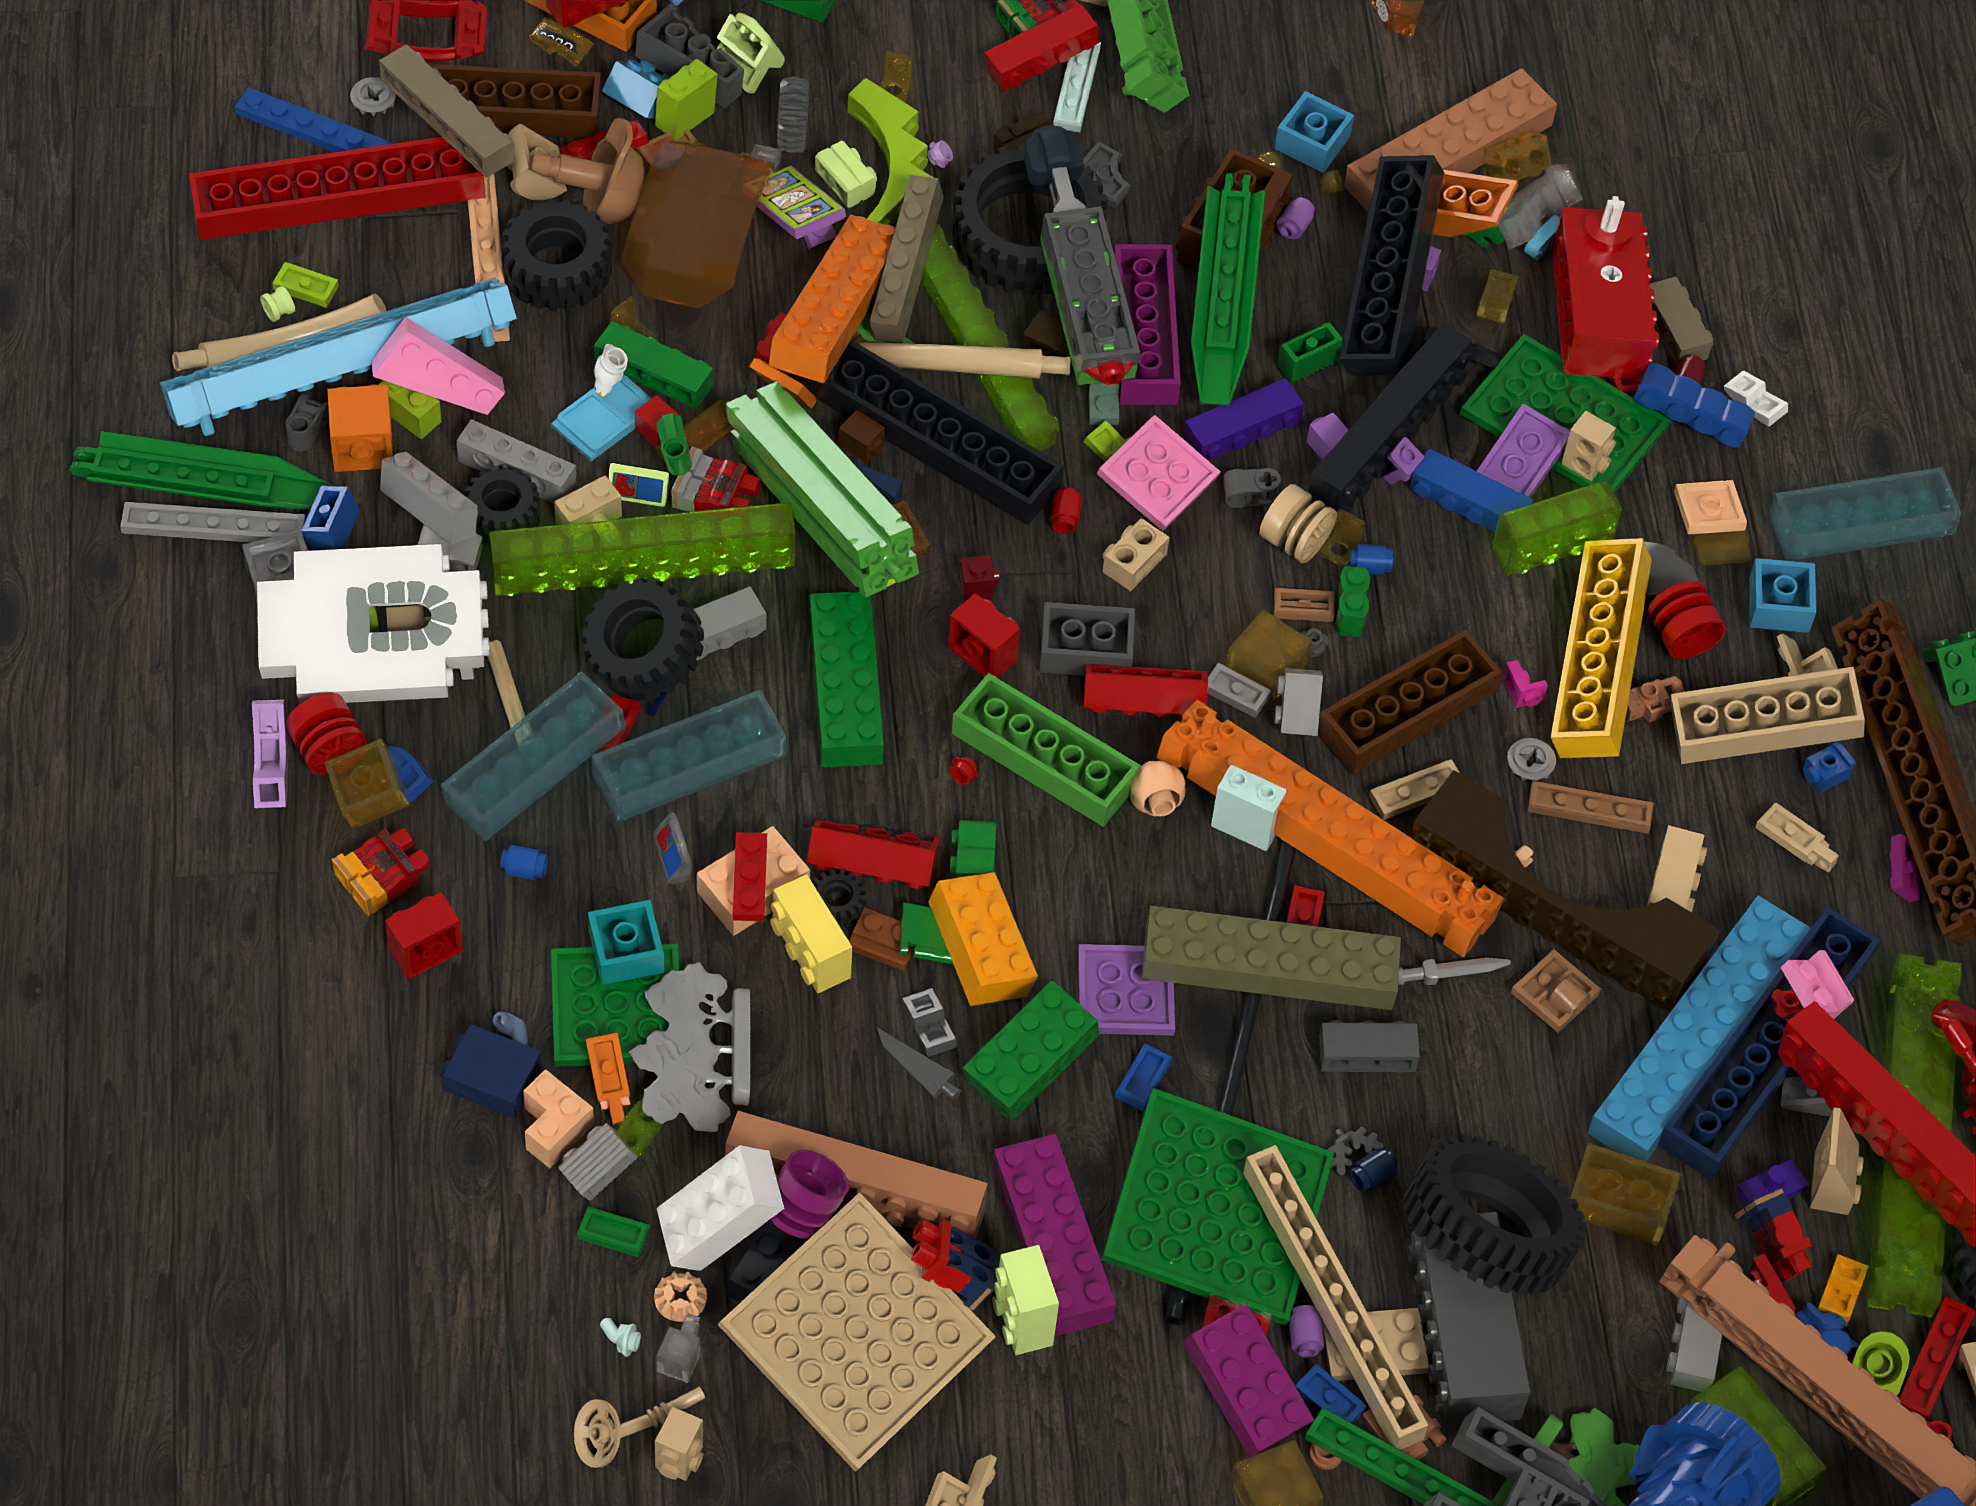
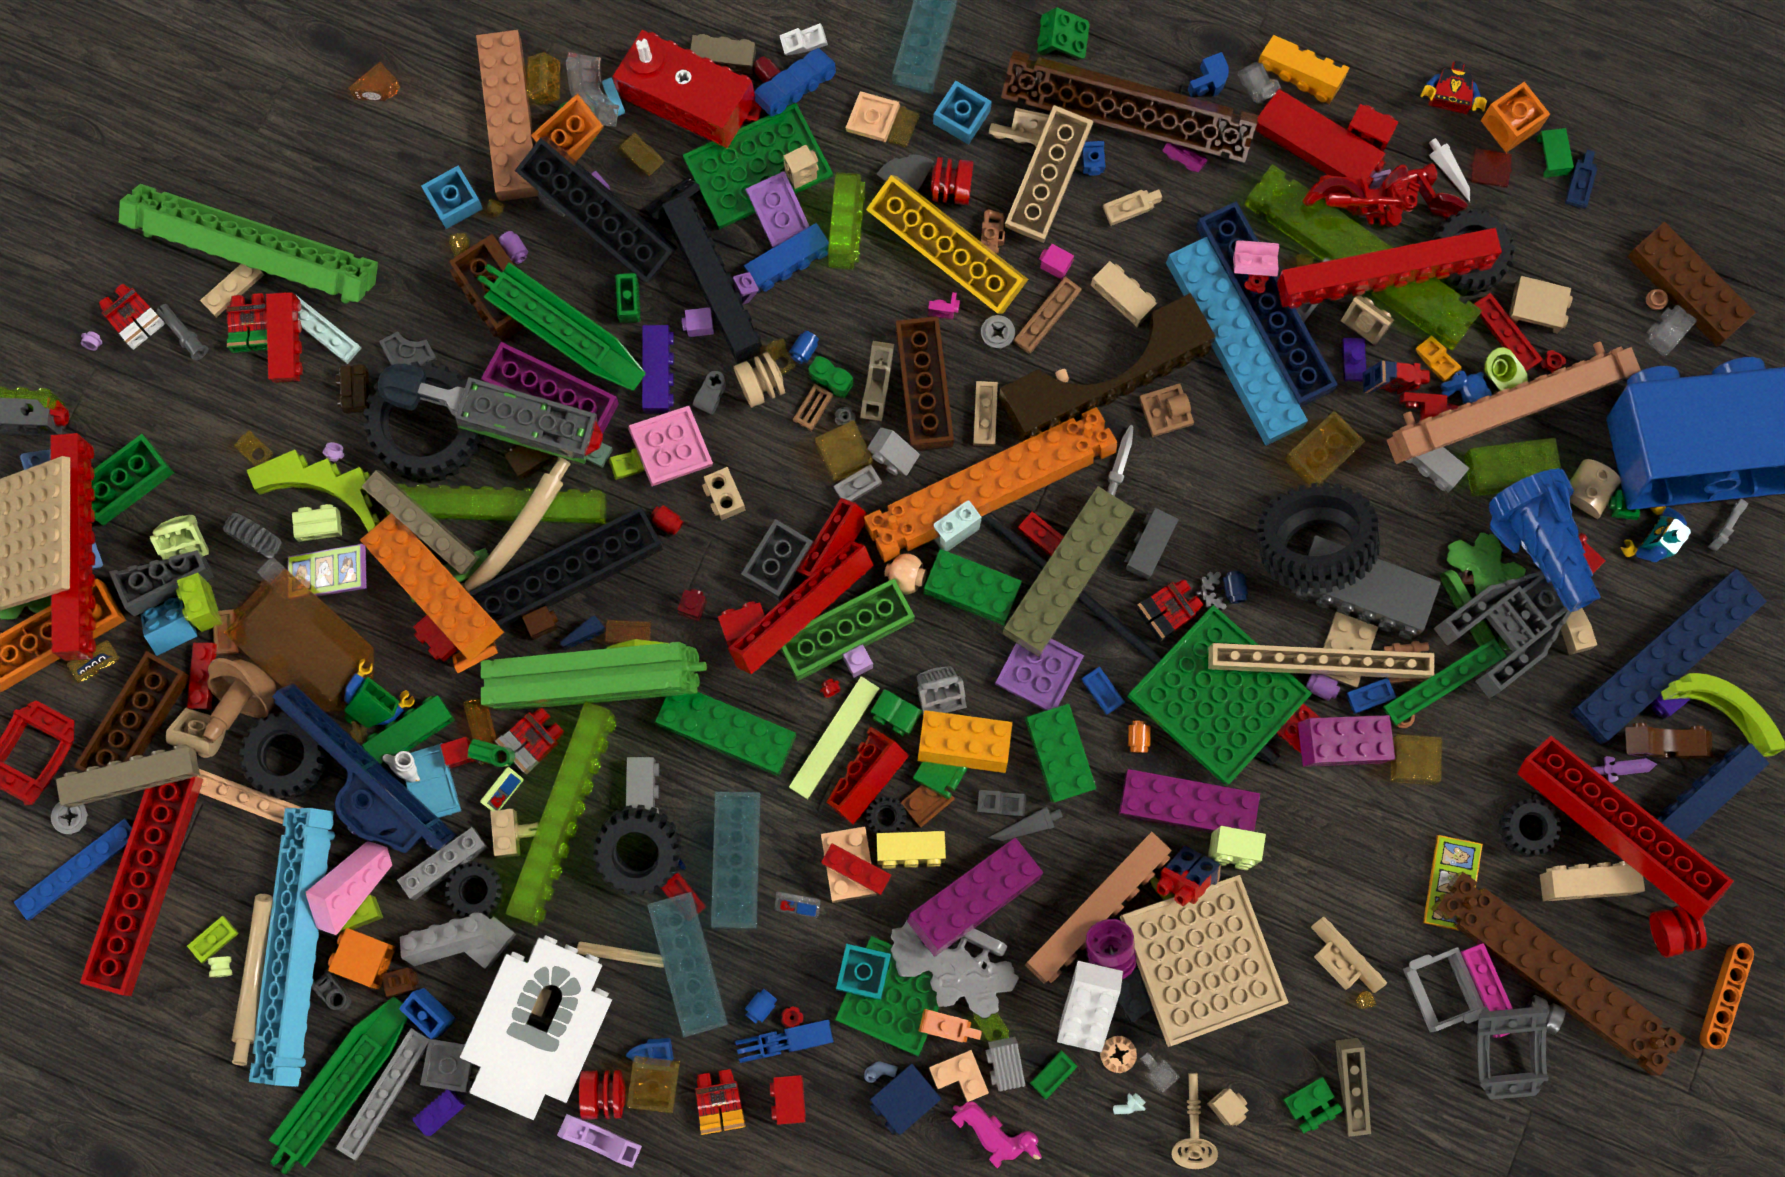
camera: 60 degrees left, 20 degrees up
none -> dark blue piece [272,683,457,853]
none -> green torso [344,658,414,728]
none -> reddish brown brick [381,968,419,998]
none -> dark purple brick [413,1089,466,1136]
none -> red brick [728,541,873,674]
none -> blue arm [735,1020,834,1063]
none -> red plate [781,1006,803,1028]
none -> yellowish green tile [789,677,880,800]
none -> lavender brick [843,644,873,678]
none -> dark tan arch [860,341,894,421]
none -> magenta brick [907,837,1043,957]
none -> light grey piece [917,666,967,716]
none -> green brick [923,549,1022,626]
none -> dark pink animal [951,1101,1042,1168]
none -> dark pink brick [1039,244,1074,280]
none -> orange brick [1128,721,1151,753]
none -> hips [1135,579,1203,643]

